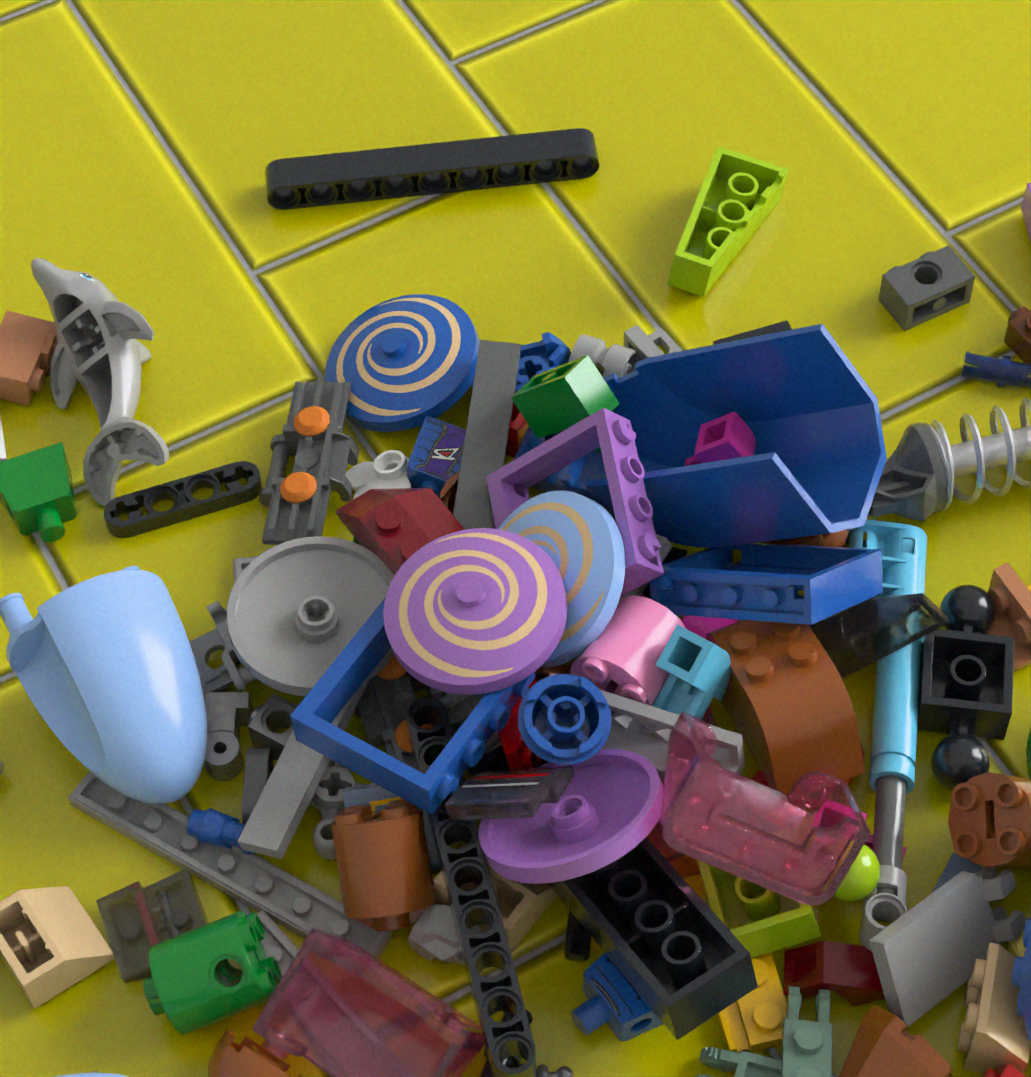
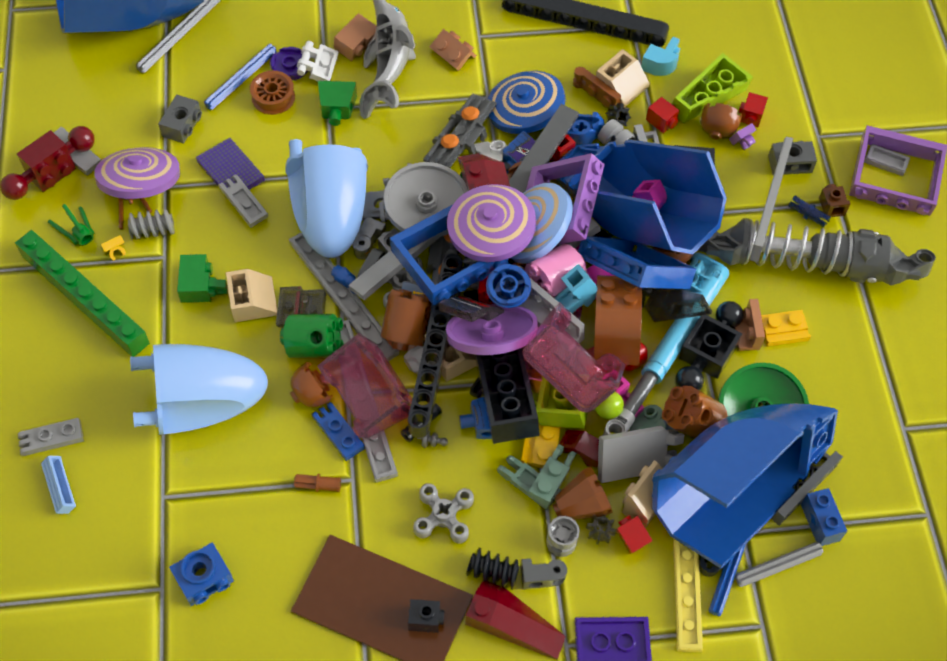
camera: 20 degrees right, 5 degrees up
black beam [104,461,262,538] -> none
green hinge [511,355,620,454] -> none
none -> nougat bracket [430,29,477,71]
none -> dark orange plate [573,67,621,109]
none -> tan slope [596,49,650,108]
none -> black gear [605,103,631,126]
none -> sand green plate [630,405,666,431]
none -> medium azure brick [641,37,680,76]
none -> red brick [646,97,679,134]
none -> dark orange cylinder [701,103,742,140]
none -> medium lavender tile [729,124,756,150]
none -> red brick [738,92,768,127]
none -> light grey tile [750,137,793,262]

